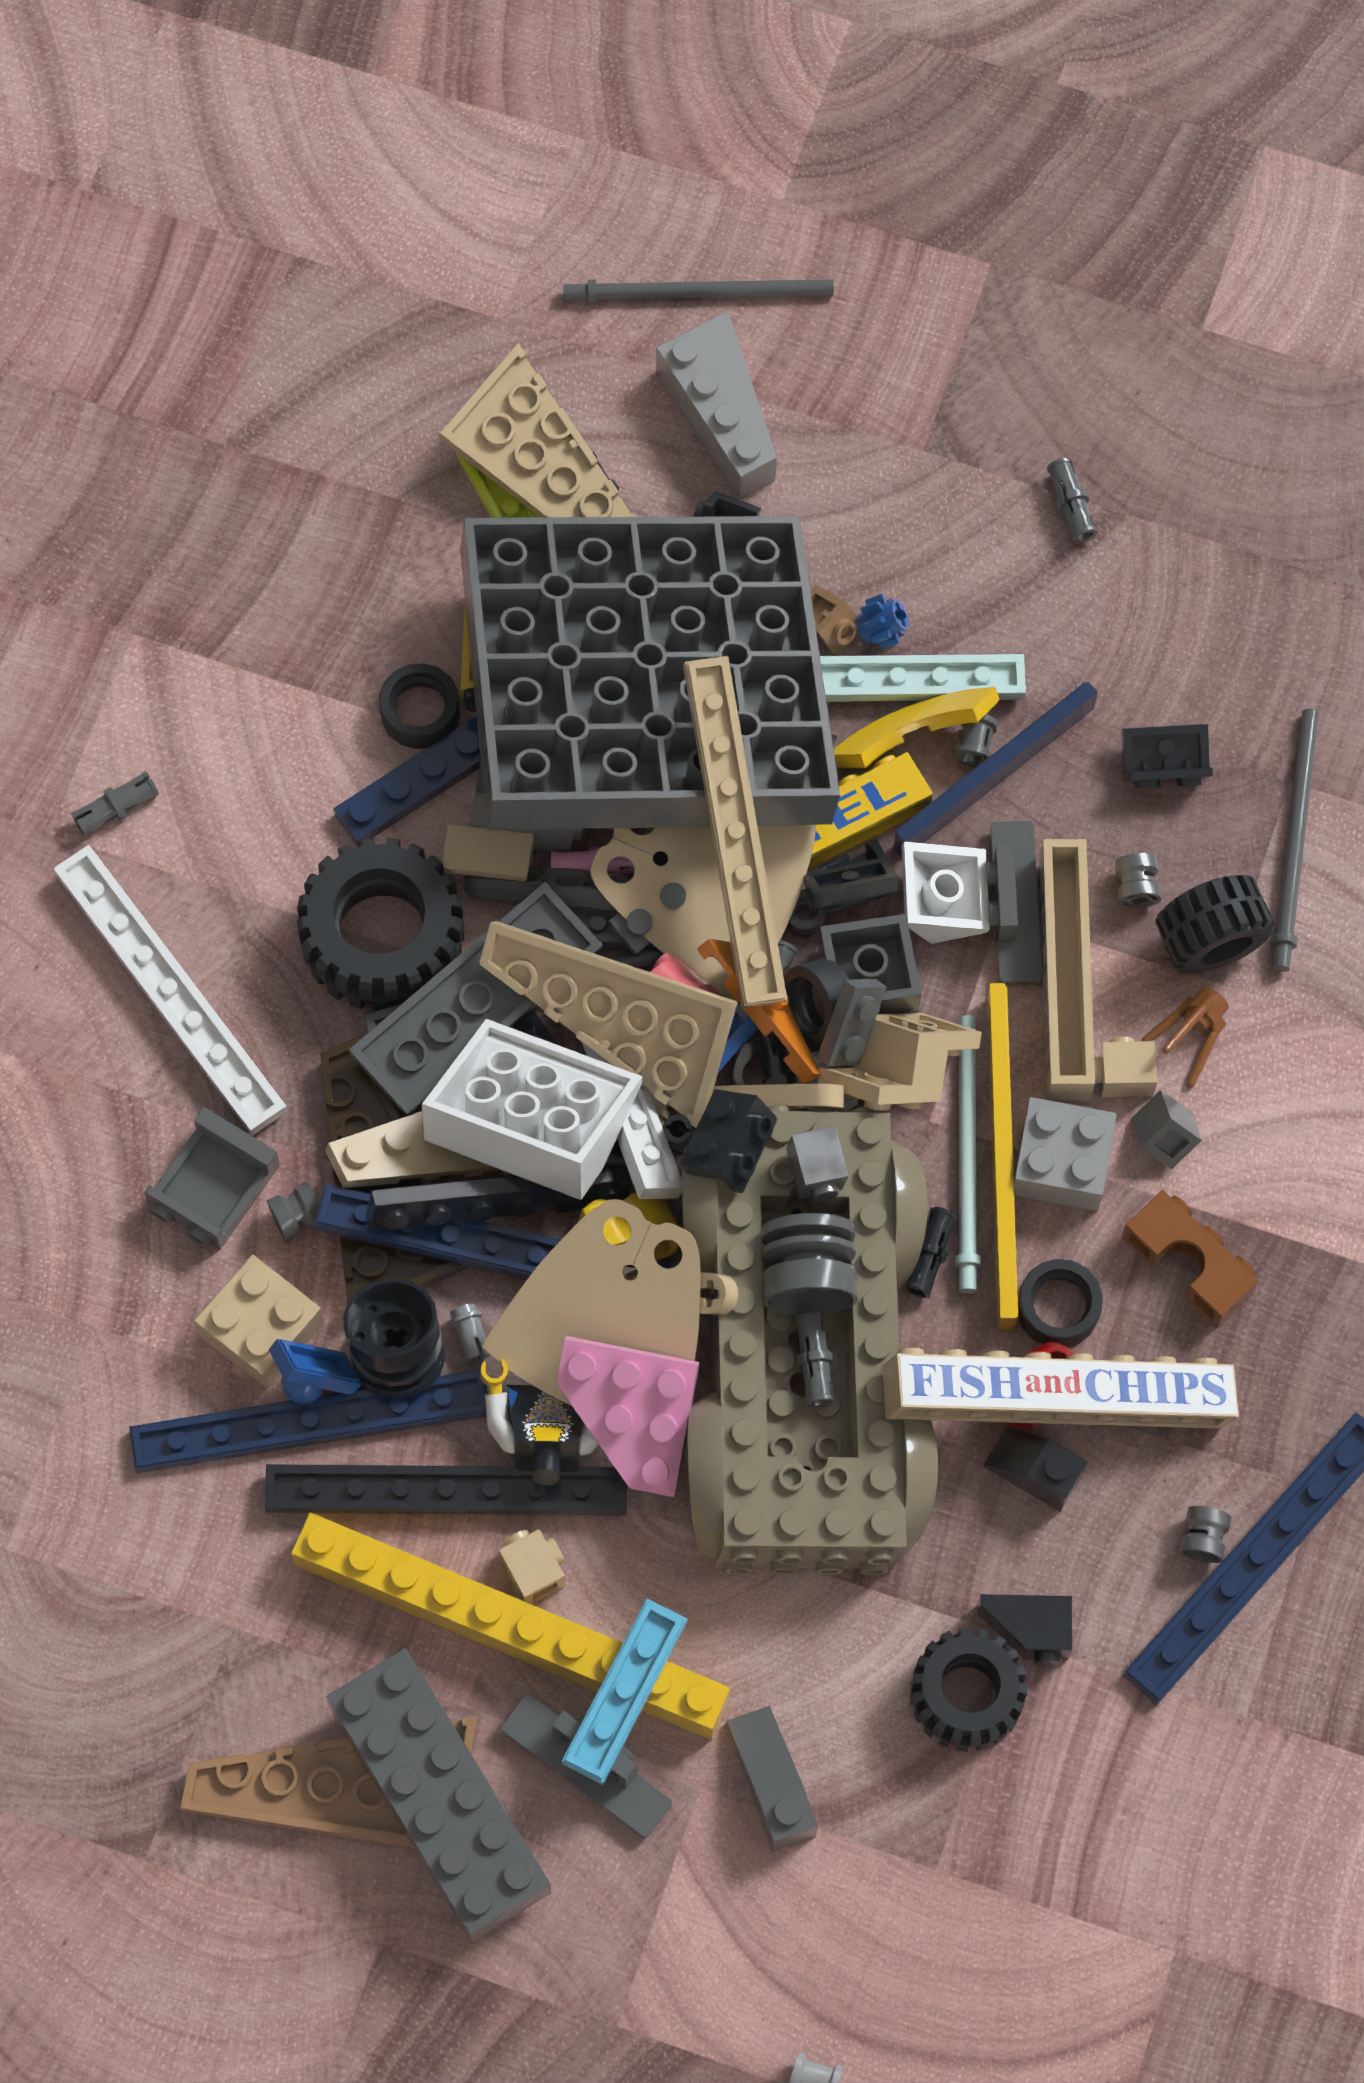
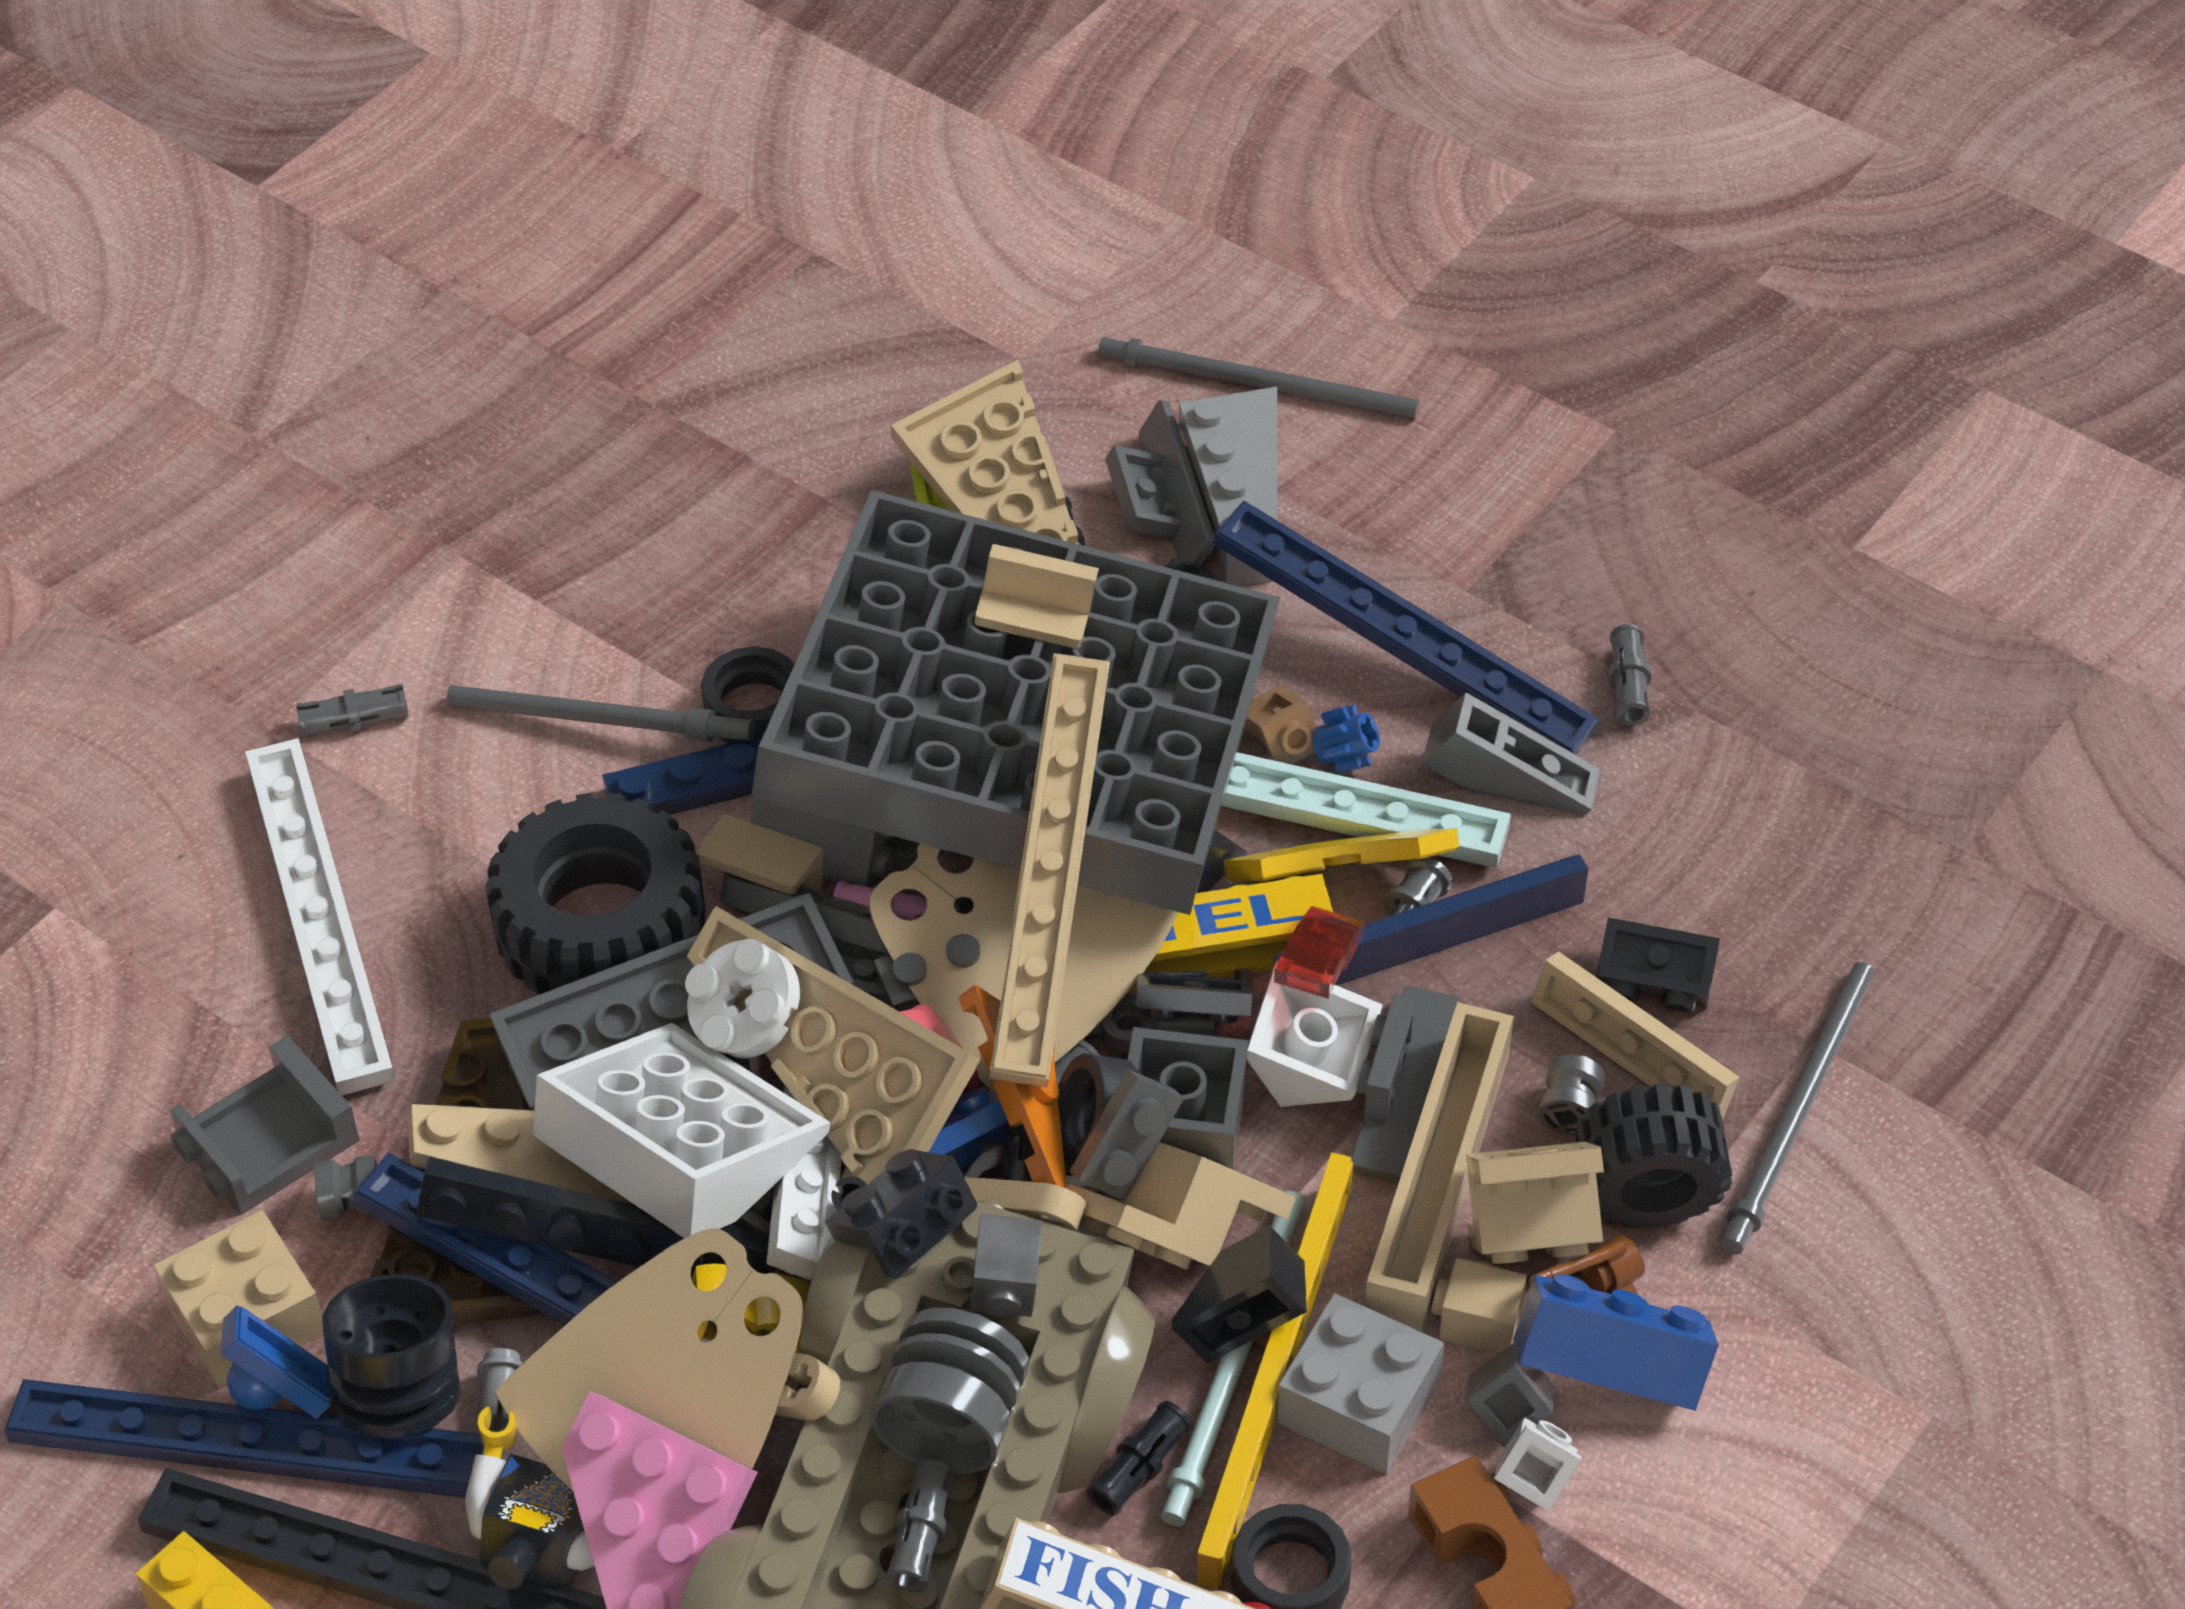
camera: 20 degrees right, 20 degrees down
none -> dark grey bar [447,685,755,742]
none -> white plate [685,939,800,1059]
none -> tan panel [974,544,1099,648]
none -> dark grey bracket [1105,400,1215,565]
none -> black slope [1171,1225,1307,1364]
none -> dark blue tile [1213,500,1600,755]
none -> clear red slope [1274,906,1366,999]
none -> dark grey slope [1421,693,1601,815]
none -> tan bracket [1465,1142,1604,1264]
none -> white brick [1494,1417,1581,1511]
none -> blue brick [1513,1274,1719,1411]
none -> tan plate [1531,951,1740,1120]

